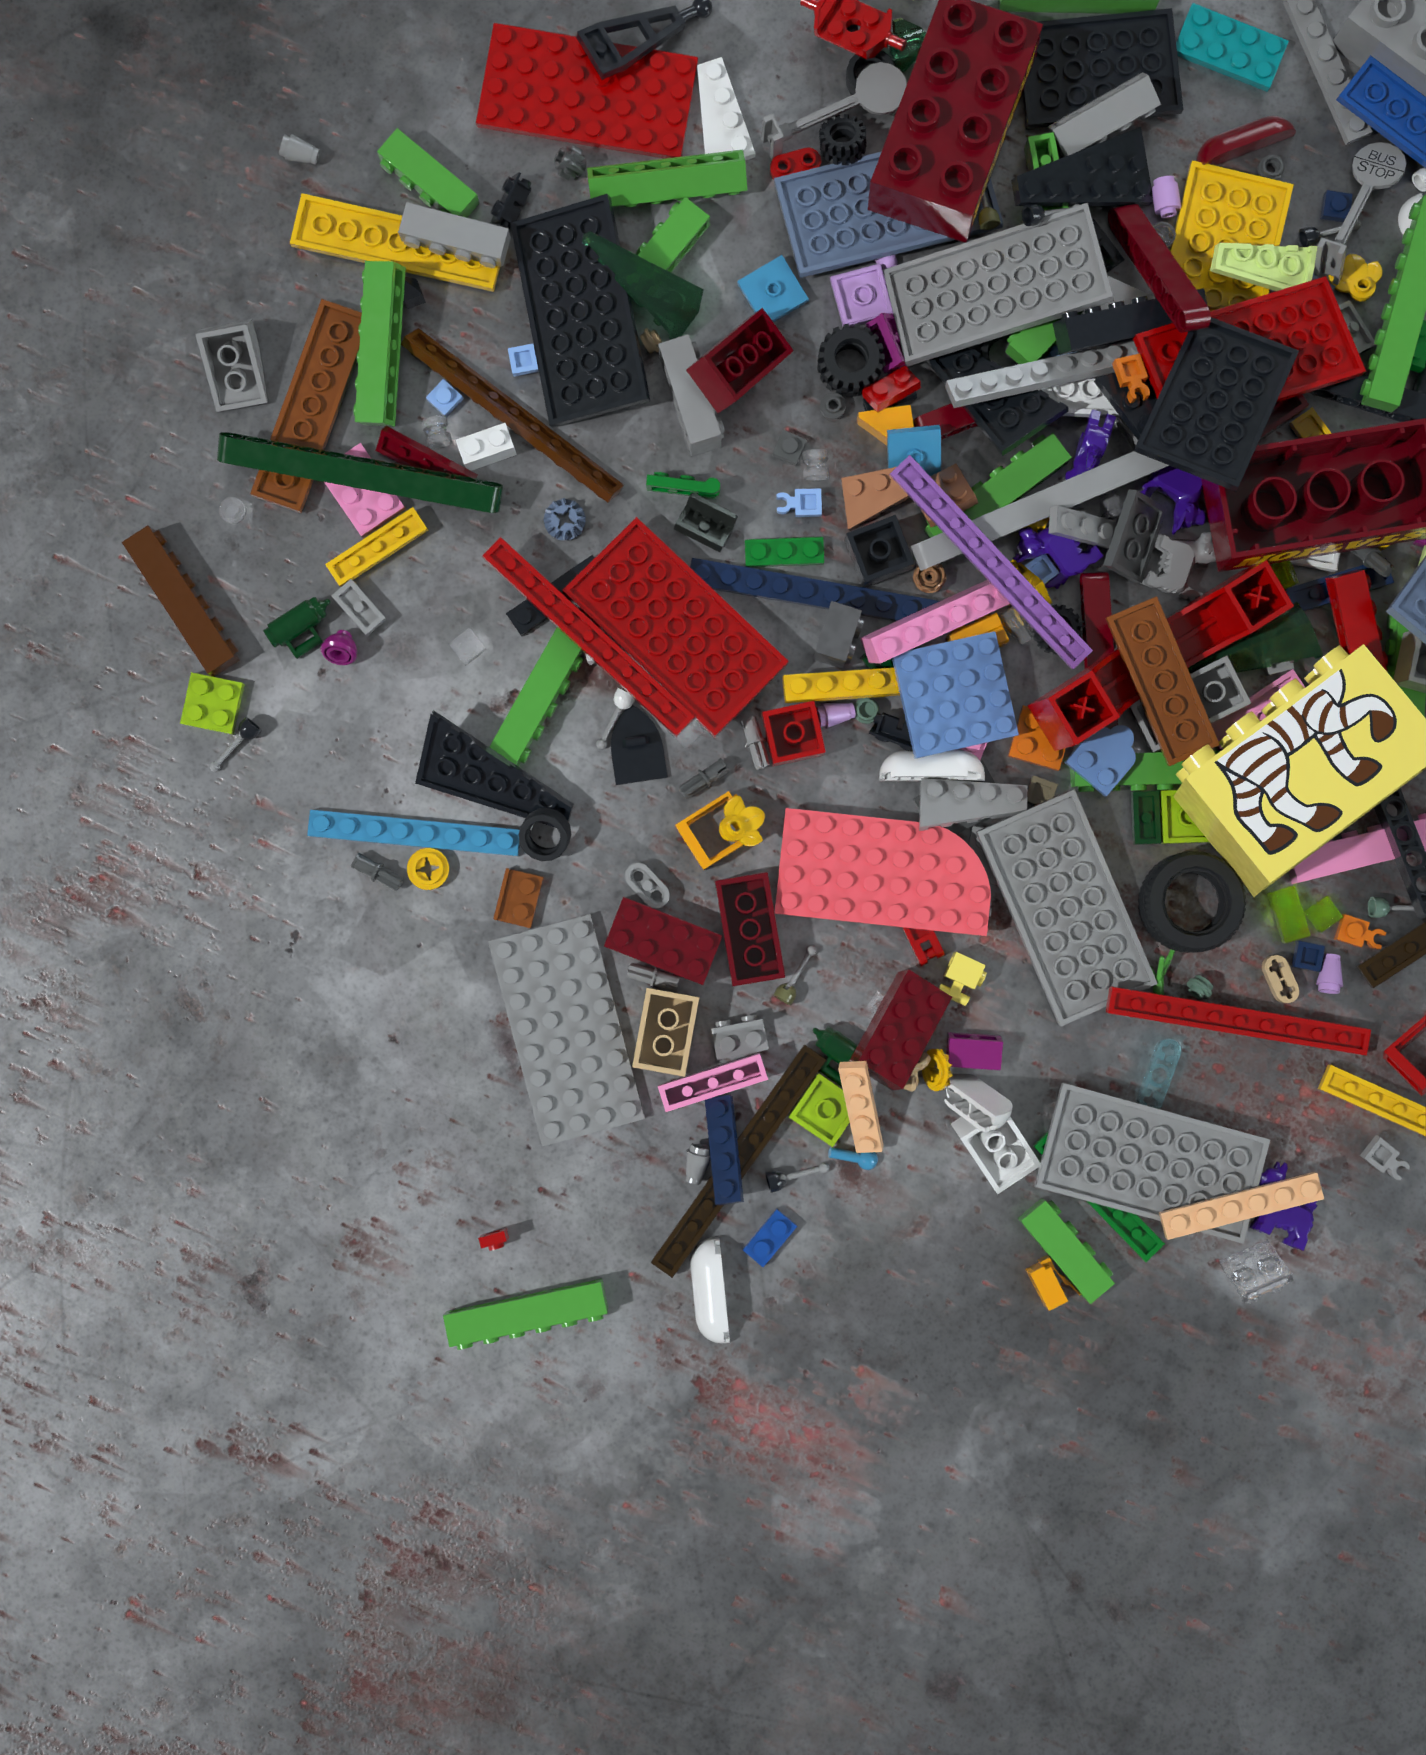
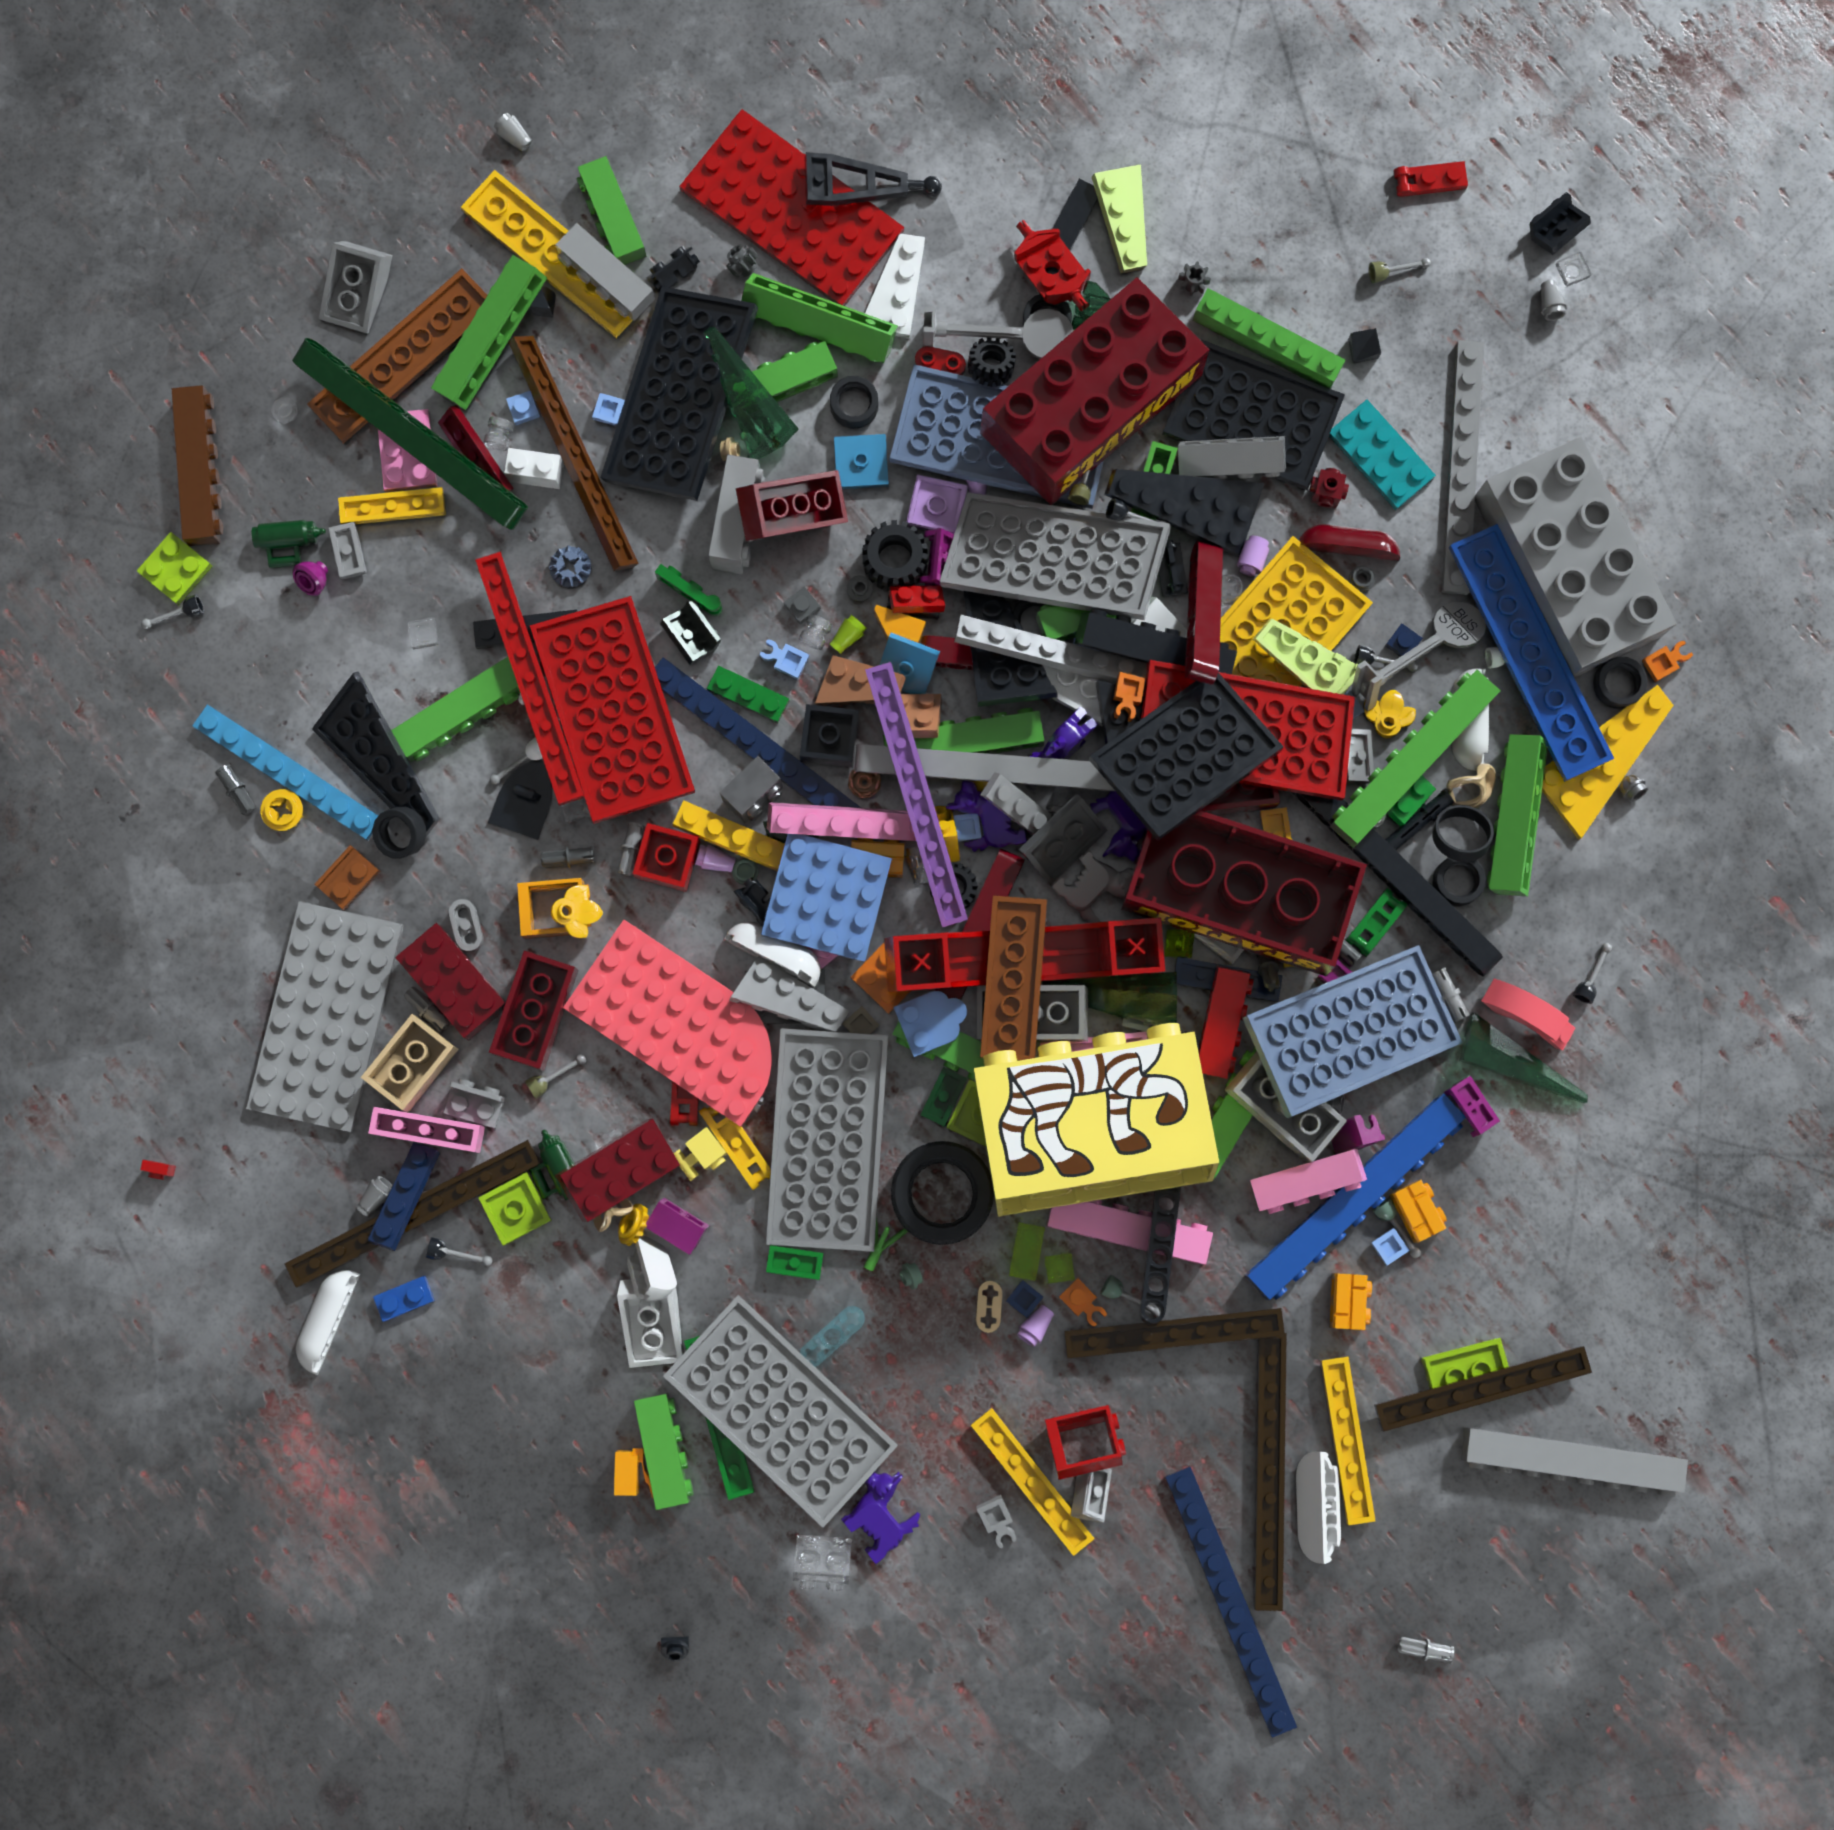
camera: 25 degrees right, 5 degrees down
bright green brick [443,1278,608,1350] -> none
dark azure bar [828,1147,878,1170] -> none
light nougat plate [838,1061,884,1153] -> none
red plate [1106,986,1371,1056] -> none
light nougat plate [1159,1172,1324,1240] -> none
none -> black plate [661,1636,689,1662]
none -> yellow plate [699,1107,771,1190]
none -> green plate [766,1245,824,1280]
none -> black tyre [830,376,879,429]
none -> lime cone [830,614,867,654]
none -> dark red brick [1309,468,1349,508]

